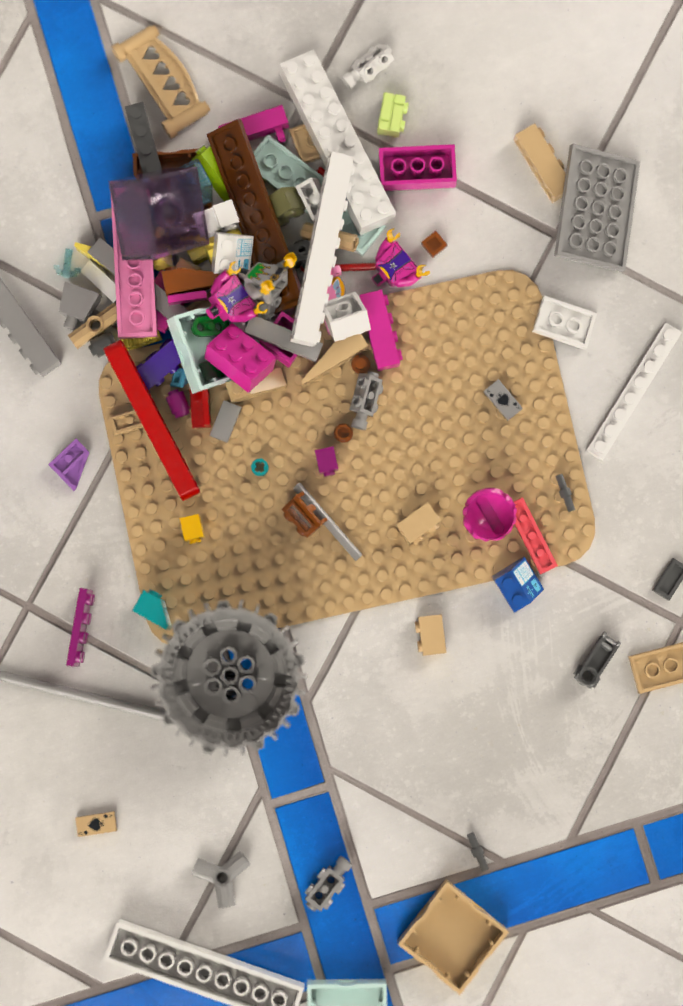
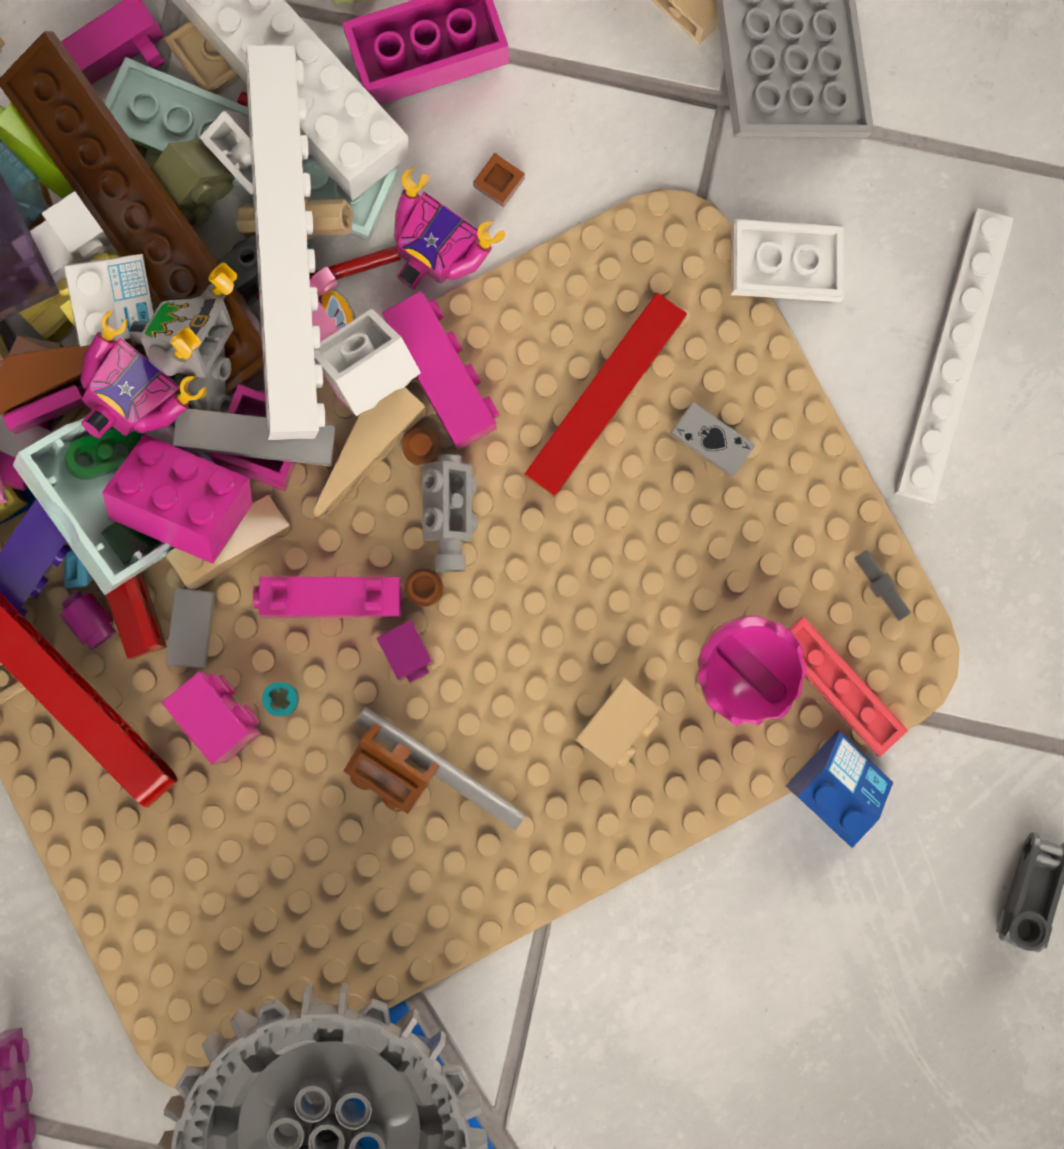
camera: 15 degrees left, 0 degrees up
teal slope [132,589,172,630] -> none
yellow brick [179,514,205,544] -> none
tan brick [415,614,446,656] -> none
none -> dark pink brick [161,672,262,765]
none -> dark pink brick [253,577,402,619]
none -> red tile [524,292,688,497]

